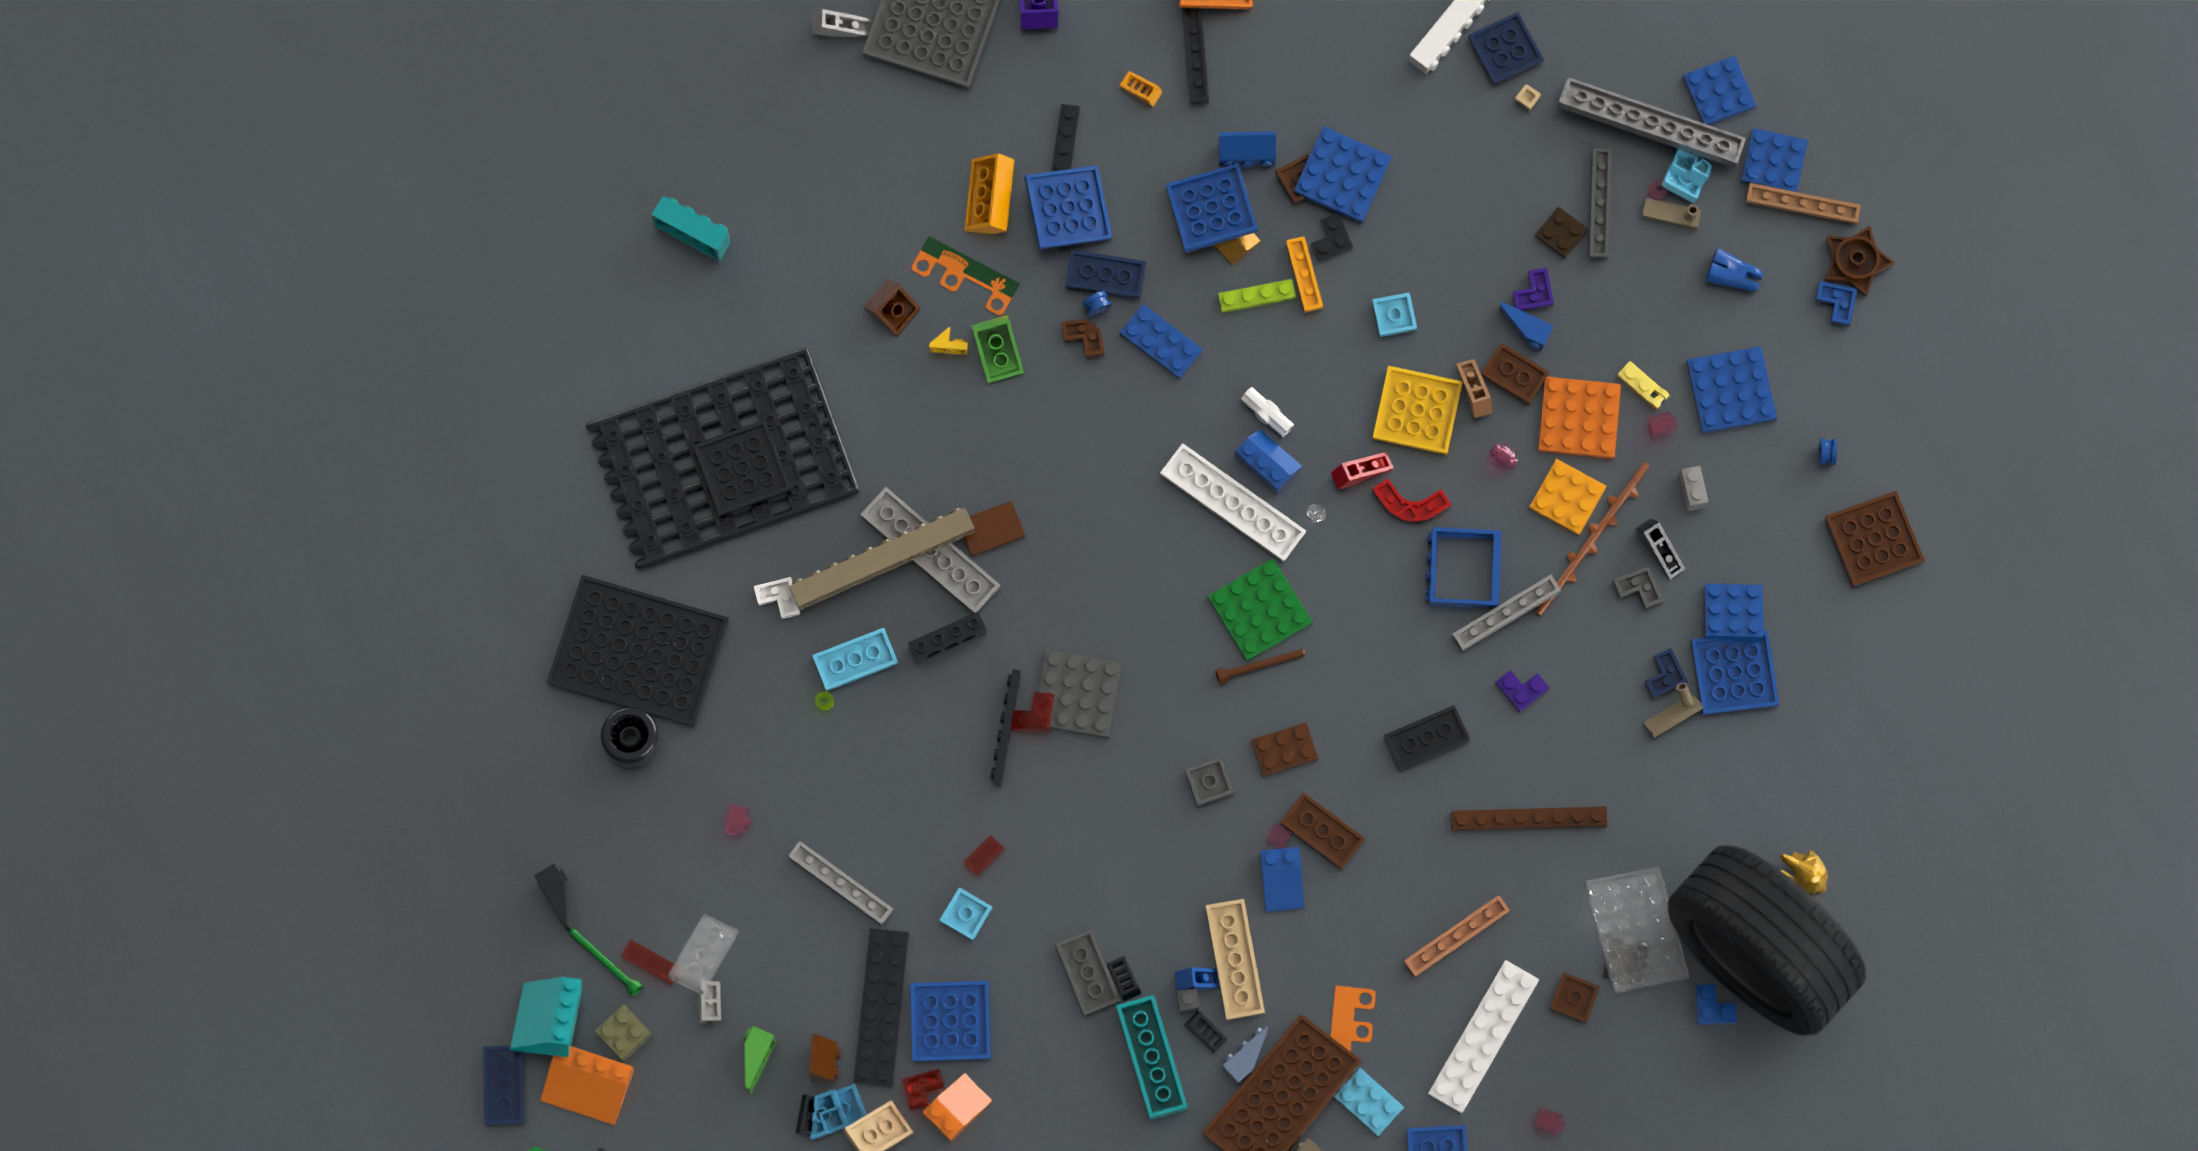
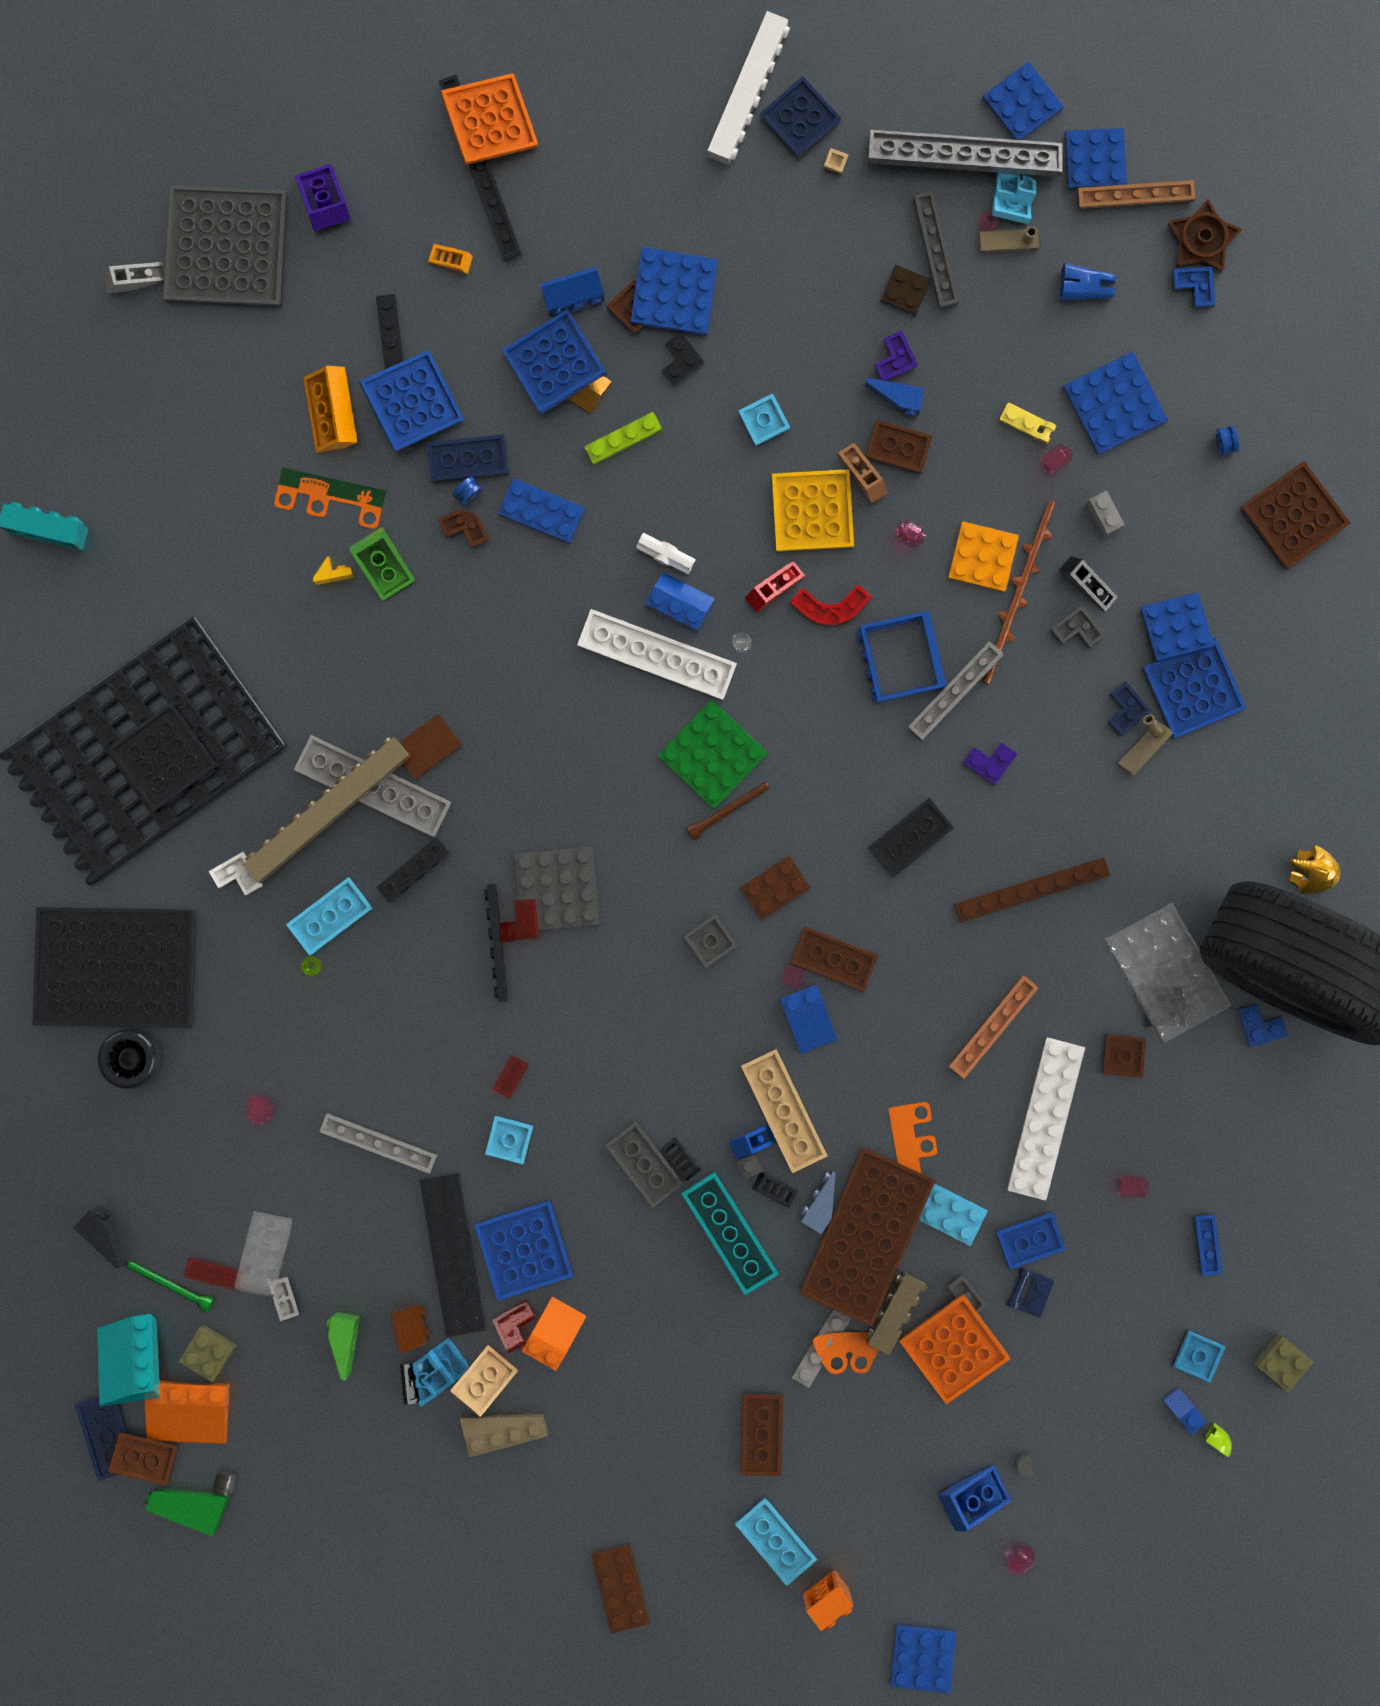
camera: 10 degrees left, 10 degrees up
reddish brown slope [863,279,920,336] -> none
light orange plate [1286,236,1323,313] -> none
orange plate [1538,377,1621,459] -> none
none -> reddish brown plate [107,1432,177,1486]

